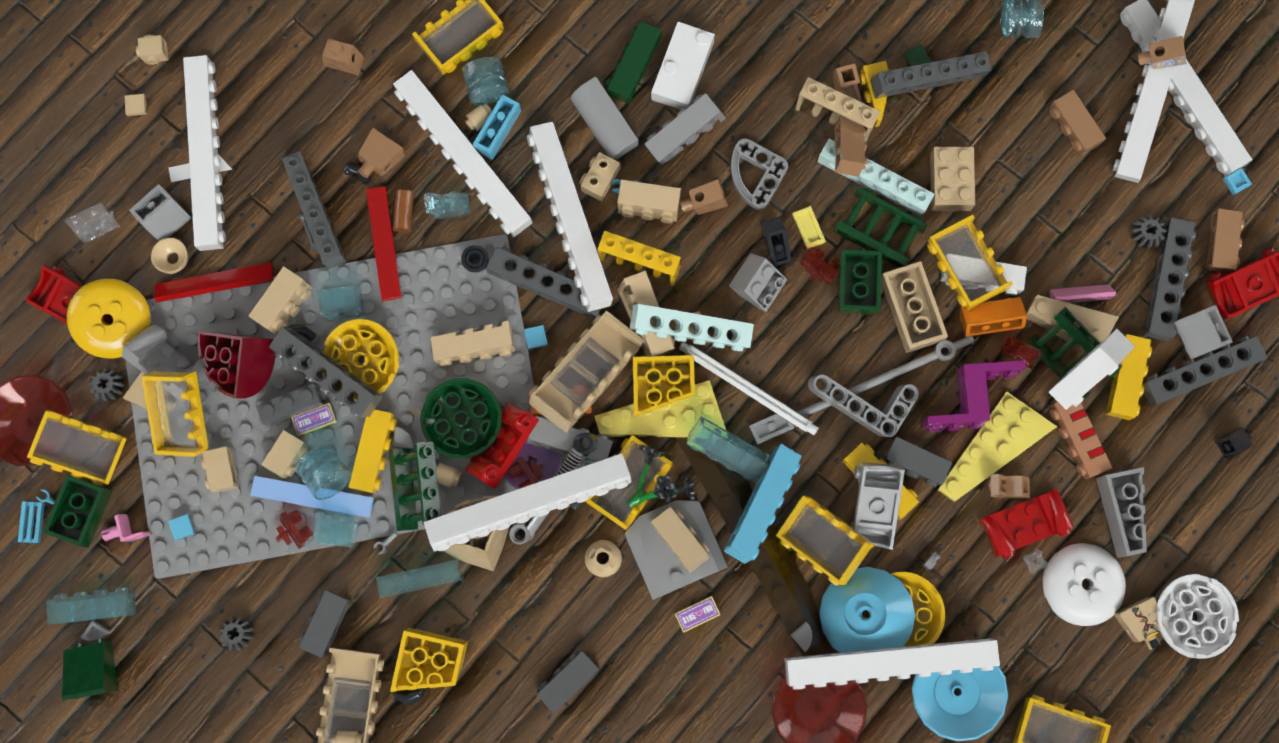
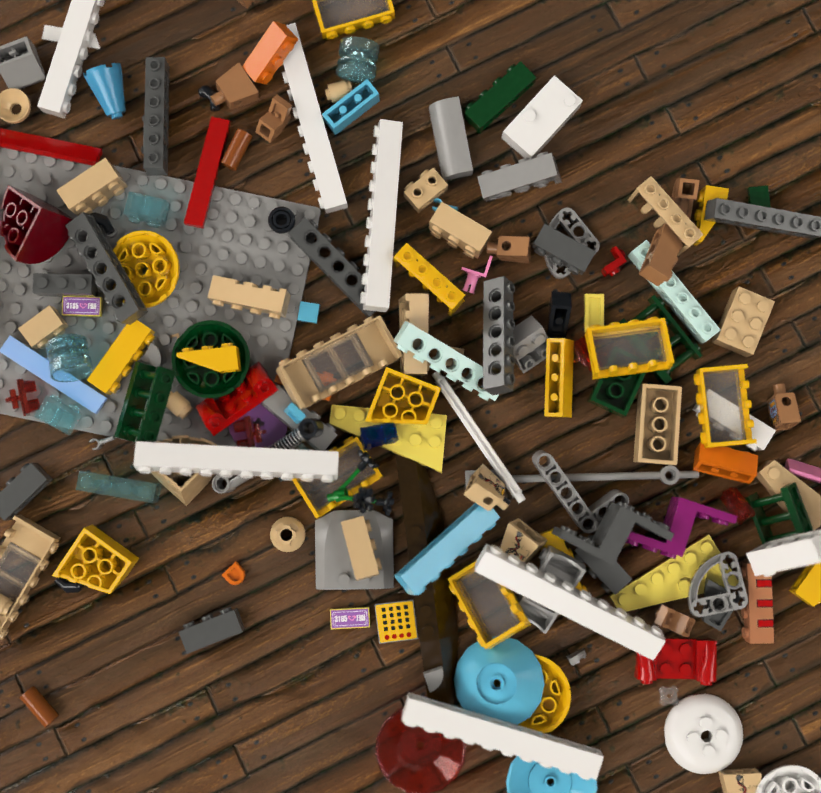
camera: 20 degrees right, 5 degrees up
clear light blue brick [424,191,470,219] -> none
clear light blue brick [687,416,770,483] -> none
light grey wedge [1096,467,1147,558] -> none
none -> dark azure cone [83,63,126,119]
none -> yellow slope [176,343,241,373]
none -> orange tile [222,561,246,585]
none -> orange brick [242,21,298,85]
none -> medium nougat brick [255,95,292,143]
none -> medium azure tile [284,402,306,424]
none -> clear blue leg [360,423,399,451]
none -> yellow tile [374,599,418,644]
none -> bright pink bracket [461,255,493,294]
none -> tan torso [463,464,511,511]
none -> white brick [475,544,666,661]
none -> dark grey brick [483,276,515,395]
none -> tan torso [500,518,547,563]
none -> dark grey brick [532,224,596,275]
none -> yellow brick [544,338,574,418]
none -> dark grey bracket [552,502,674,565]
none -> window [585,317,674,380]
none -> red bracket [601,246,627,277]
none -> light grey beam [688,552,748,617]
none -> dark grey wing [702,578,741,631]
none -> medium nougat torso [767,384,801,431]

